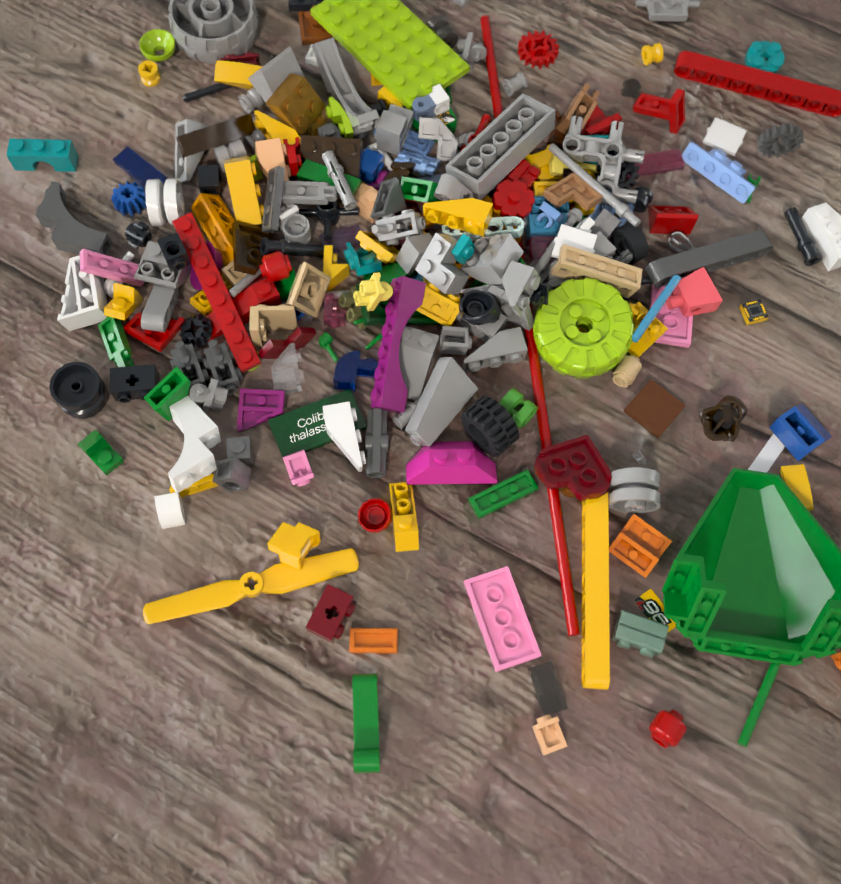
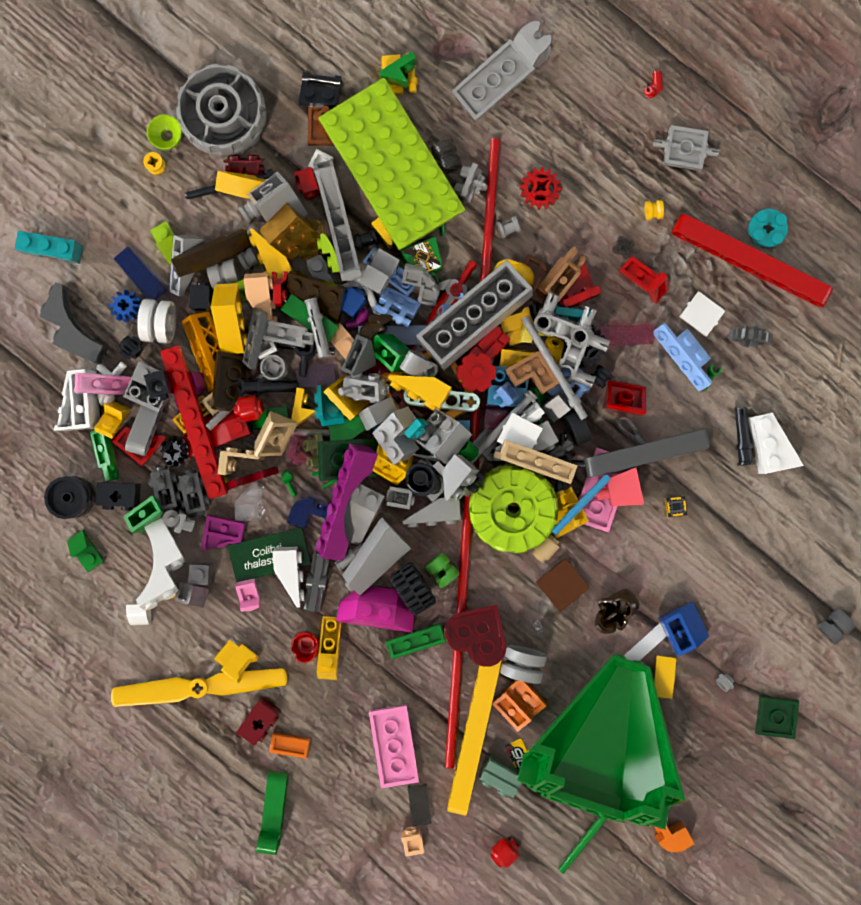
camera: 15 degrees right, 20 degrees up
light yellow hips [353,273,393,311] -> none
leg [412,84,450,121] -> none
none -> lime slope [150,221,175,265]
none -> red brick [293,167,320,200]

